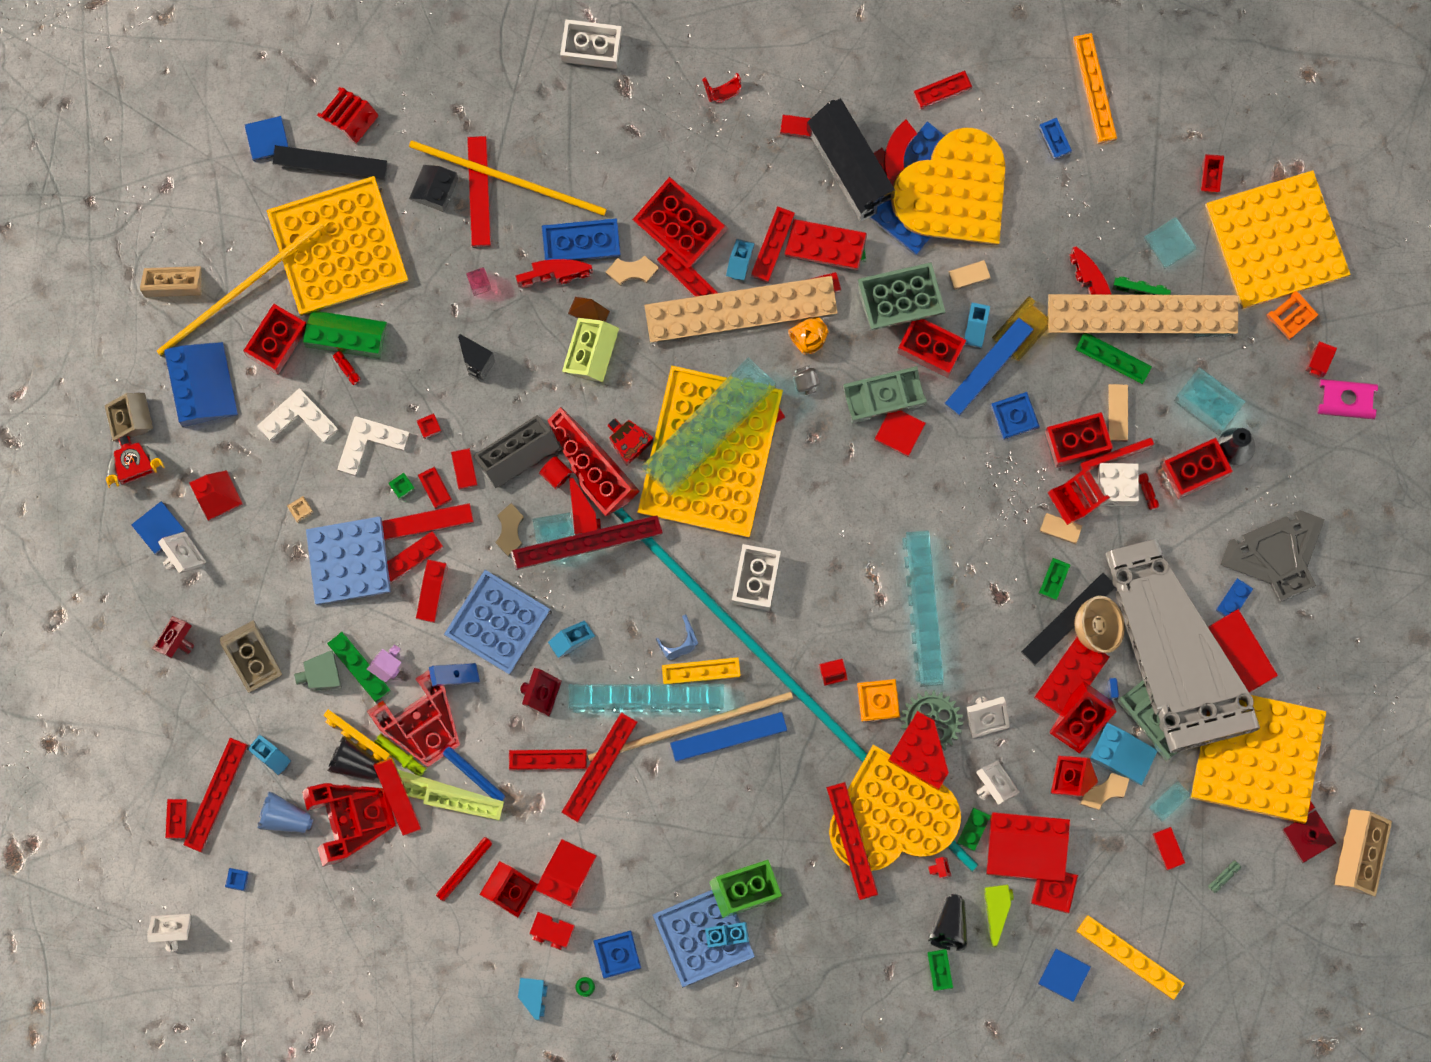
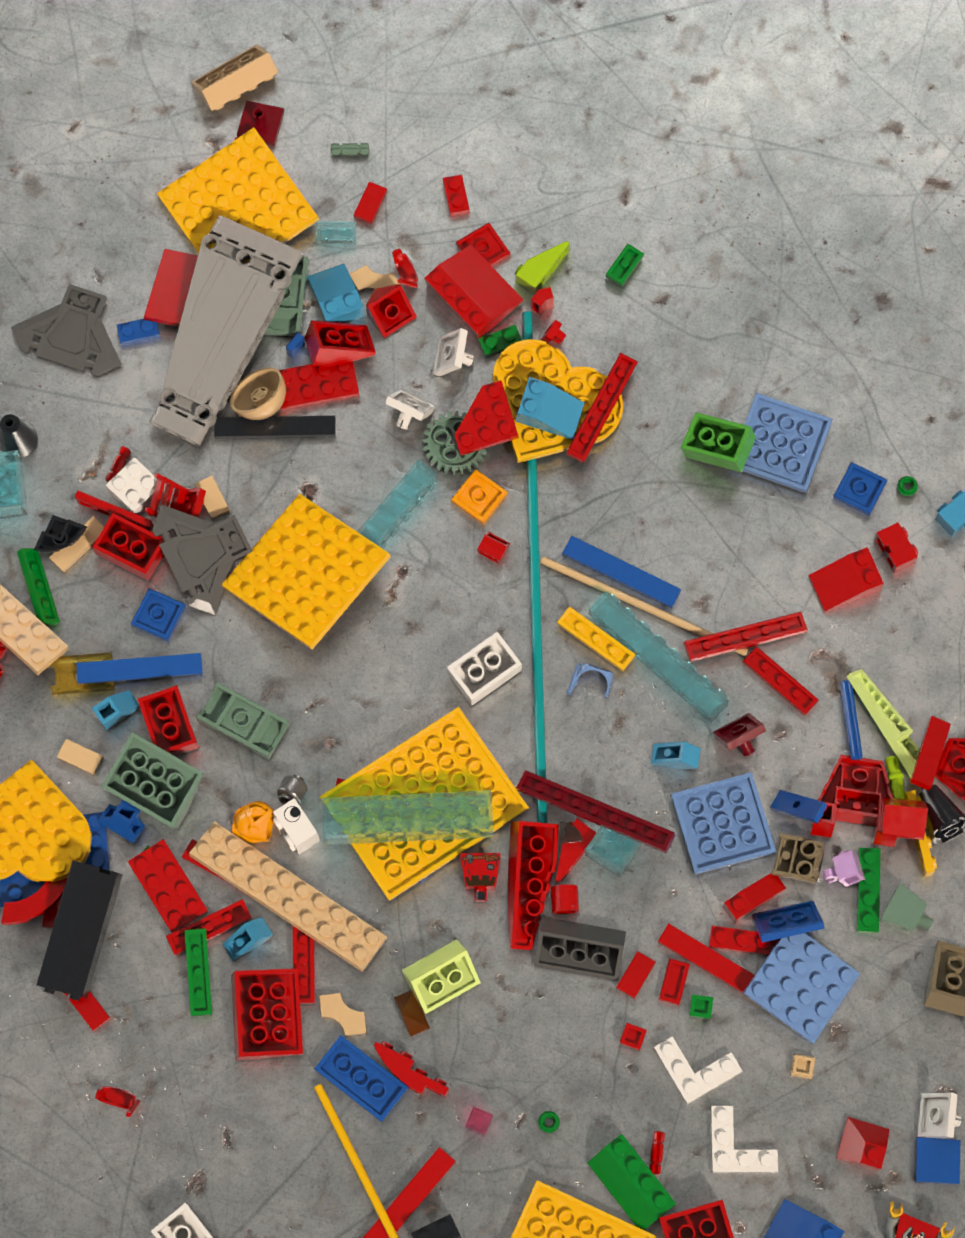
camera: 135 degrees left, 5 degrees down
red axle [436,837,492,901] -> none
black slope [458,334,495,381] -> none
red slope [479,861,538,918] -> none
dark tan tile [495,503,524,557] -> none
dark azure slope [705,922,749,948] -> none
red tile [874,410,926,457] -> none
black cone [928,894,967,951] -> none
green plate [1038,558,1070,601] -> none
blue tile [1038,949,1091,1002] -> none
yellow plate [1076,915,1185,1000] -> none
red brick [1162,438,1233,500] -> none
none -> black brick [34,515,87,553]
none -> blue brick [98,800,145,844]
none -> dark grey plate [152,504,252,615]
none -> green plate [185,928,212,1016]
none -> yellow plate [222,493,391,650]
none -> white brick [273,798,320,855]
none -> red helmet [392,249,418,288]
none -> red plate [443,174,470,216]
none -> dark azure slope [515,377,584,440]
none -> red piece [531,287,554,316]
none -> green plate [538,1111,560,1133]
none -> clear smoke tile [559,822,583,844]
none -> blue tile [752,901,824,942]
none -> dark tan slope [771,833,824,885]
none -> red slope [881,797,928,840]

